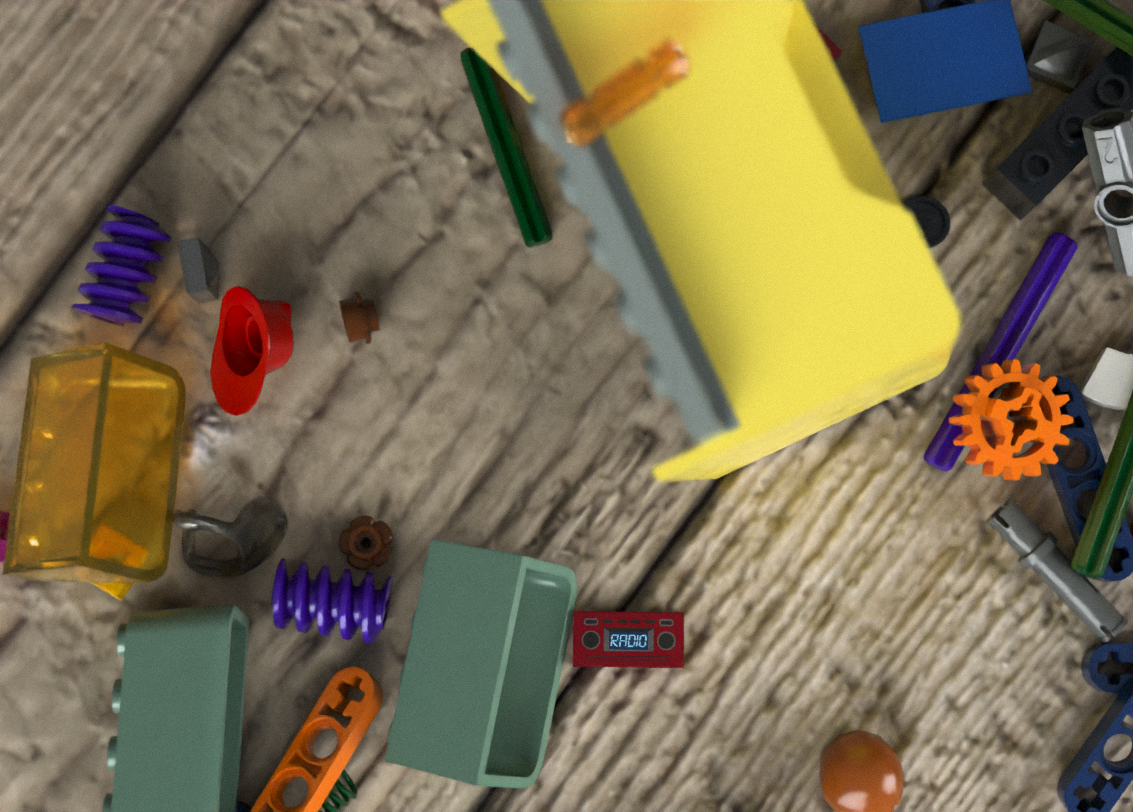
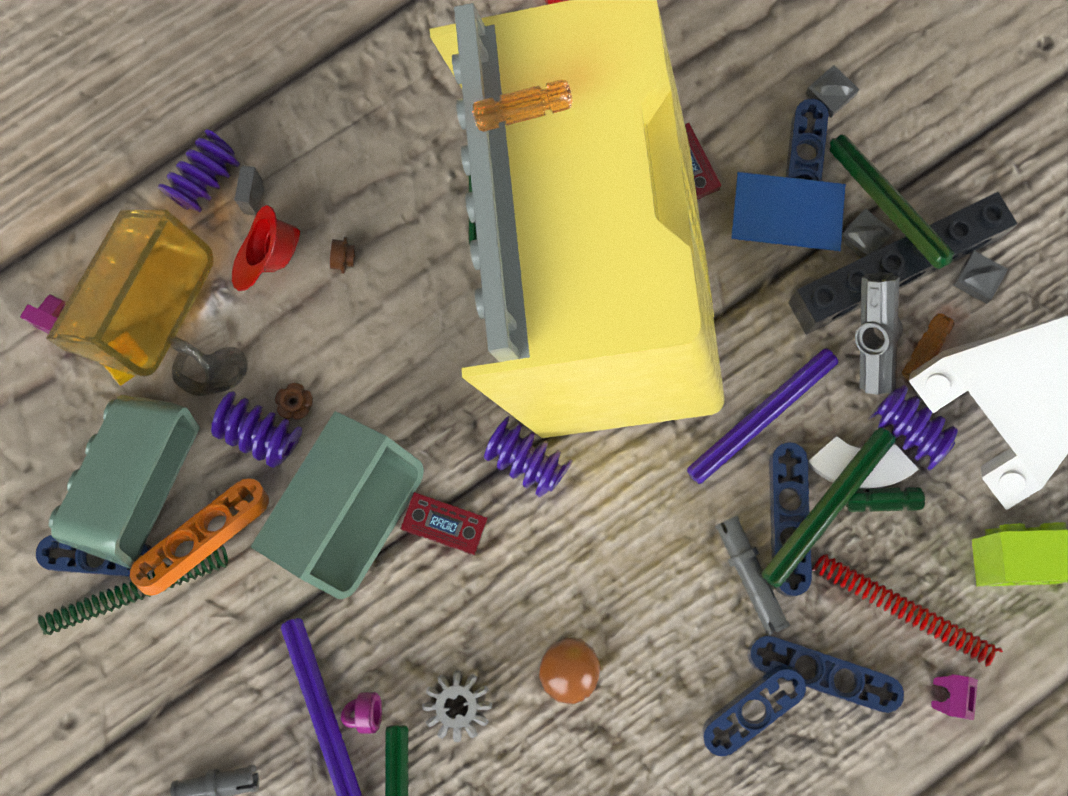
camera: 20 degrees right, 5 degrees down
black piece [903,196,950,249] -> none
orange gear [949,359,1073,480] -> none
none -> dark purple piece [484,416,573,498]

